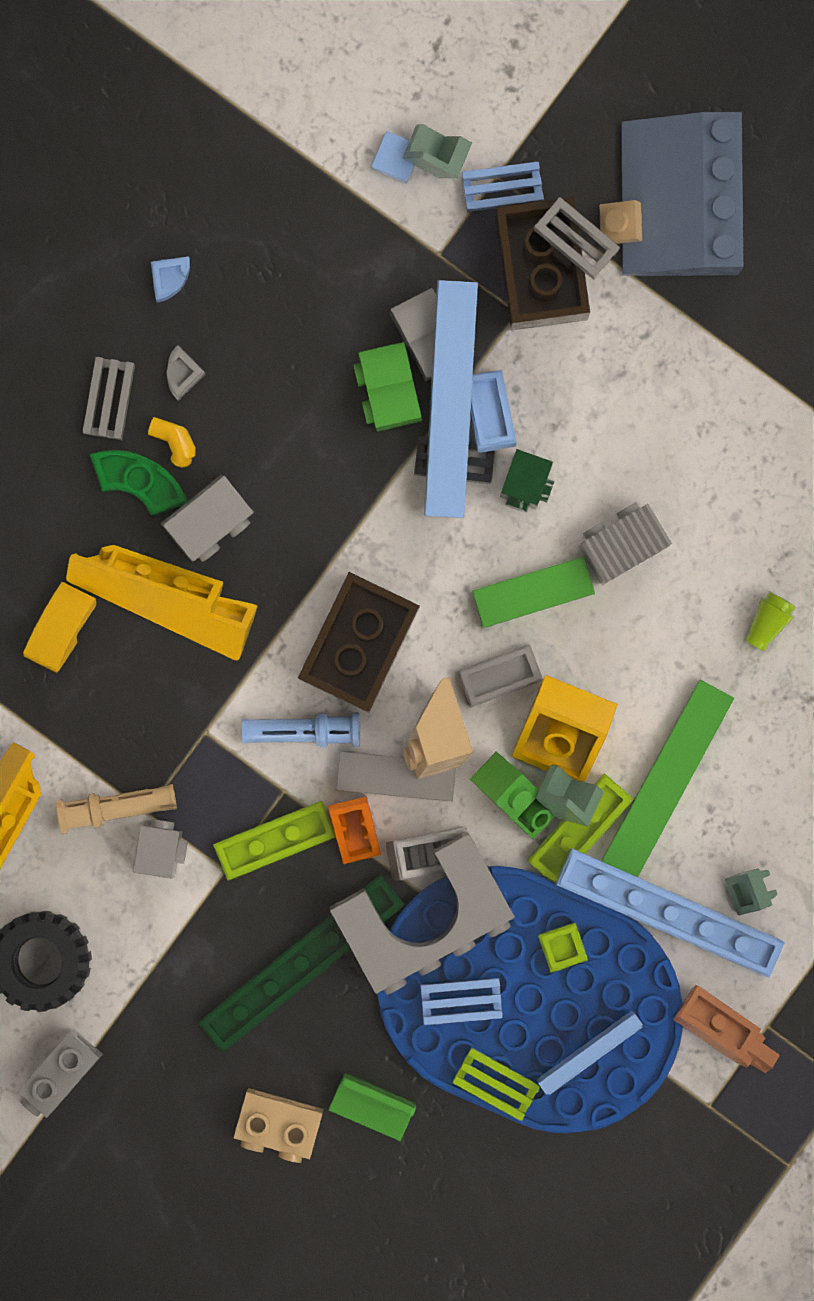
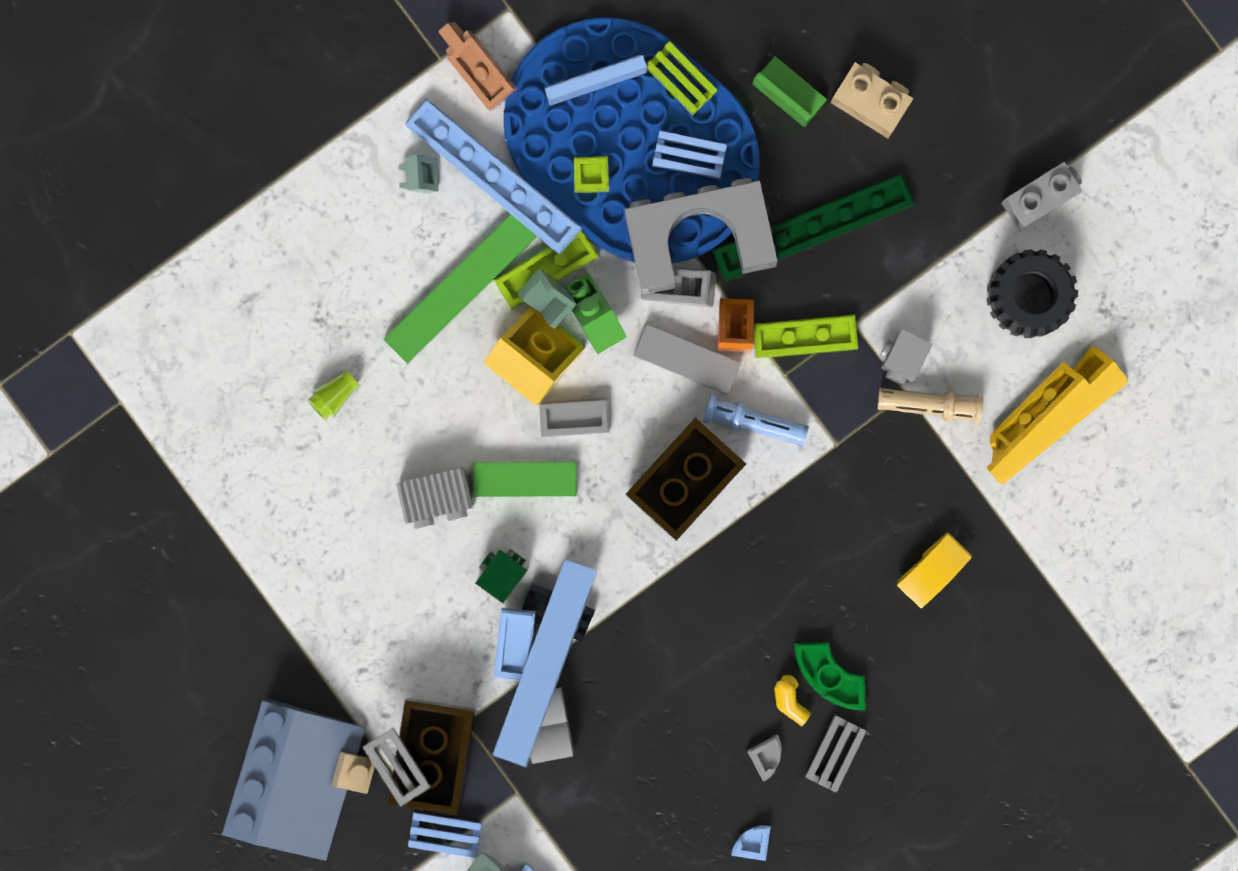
camera: 160 degrees left, 0 degrees up
yellow wedge [66,545,257,660] -> none
light grey brick [160,475,254,562] -> none
bright green brick [353,342,422,432] -> none
tan slope [403,677,473,780] -> none

